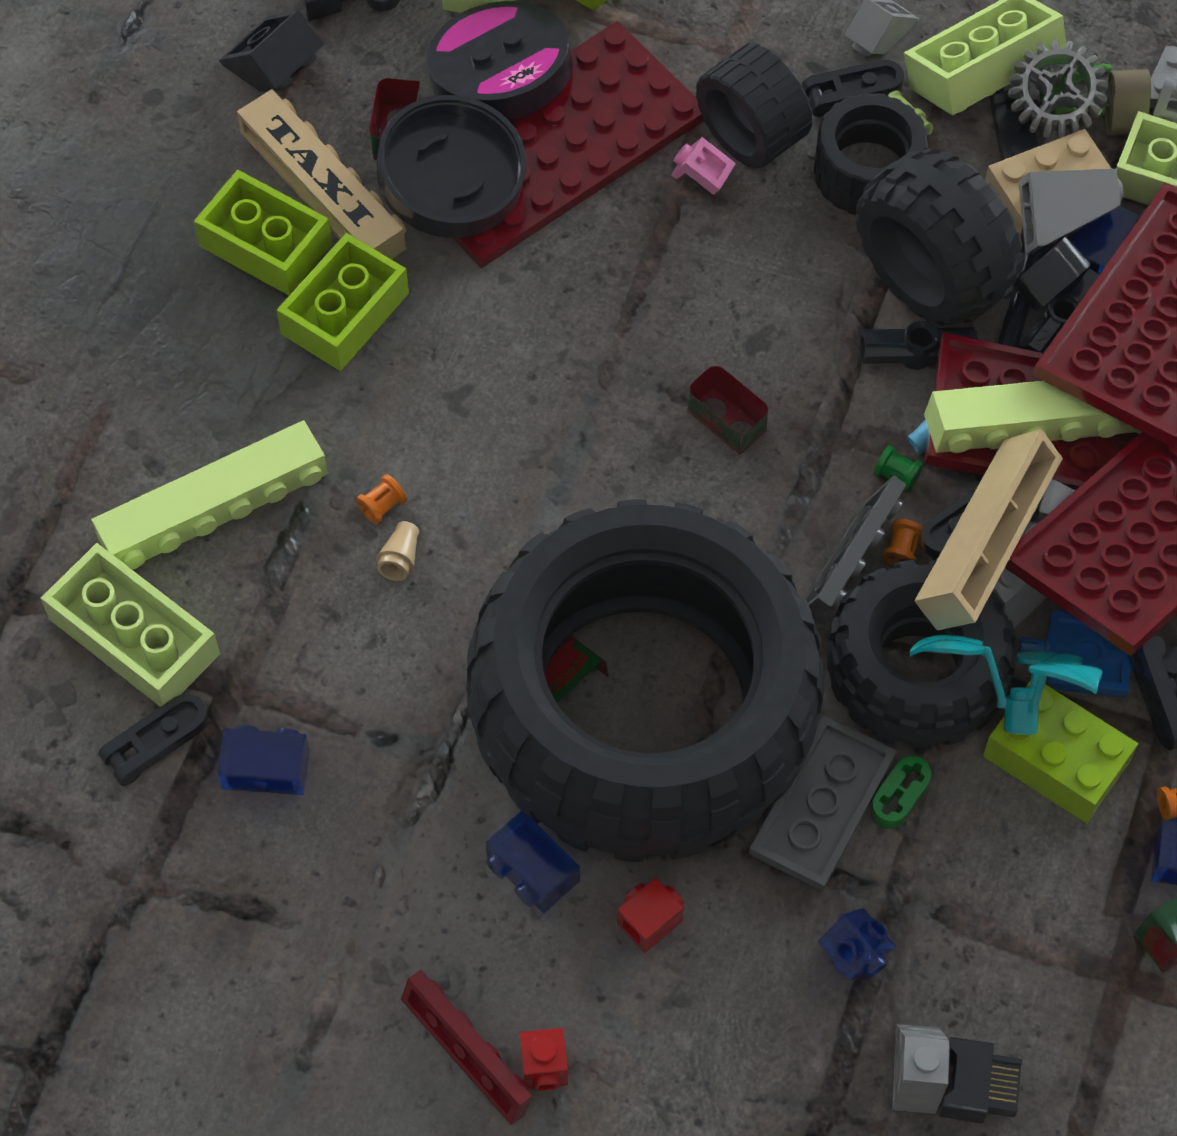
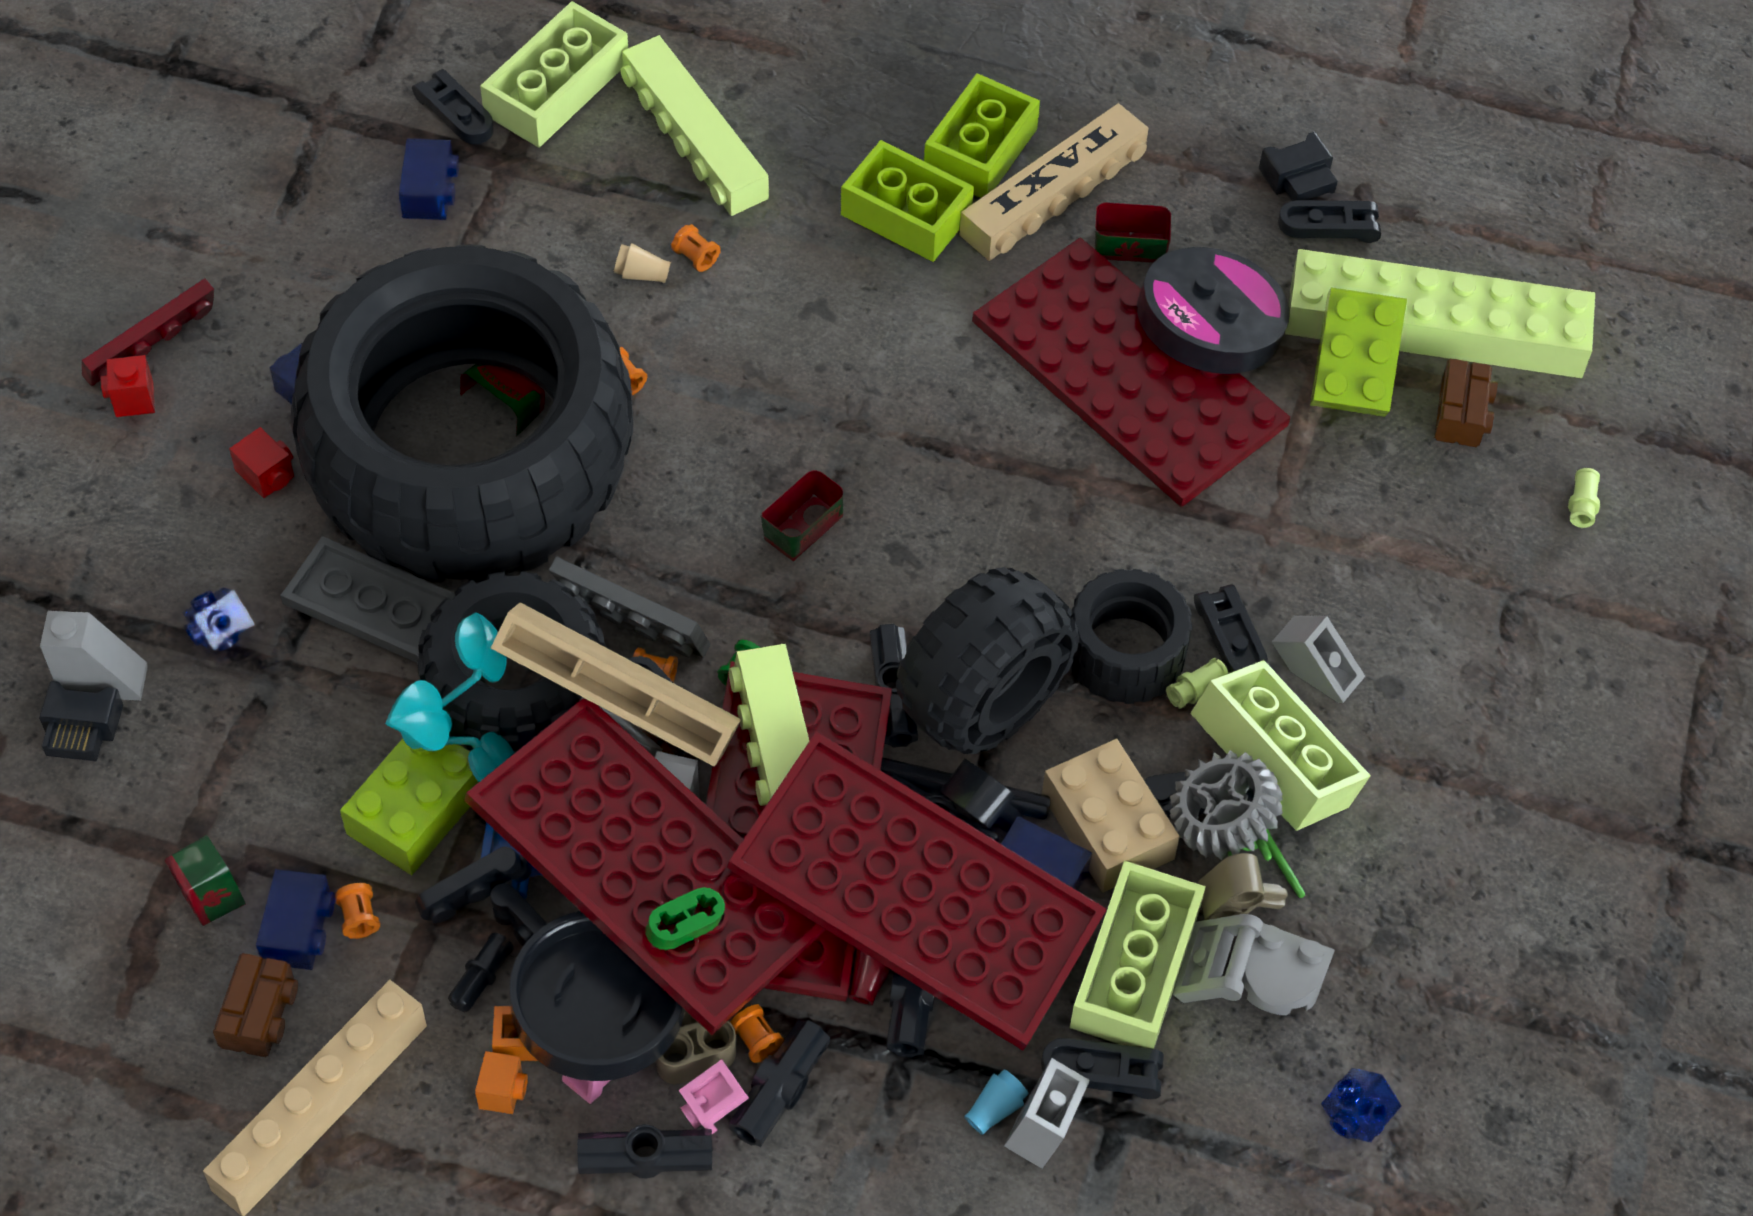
camera: 85 degrees right, 5 degrees down
black slope [219,10,324,92] -> none
black brick [376,95,526,238] -> none
bright pink bracket [671,137,736,195] -> none
black tyre [696,43,813,168] -> none
green beam [871,756,931,829] -> none
light grey slope [1019,168,1123,255] -> none

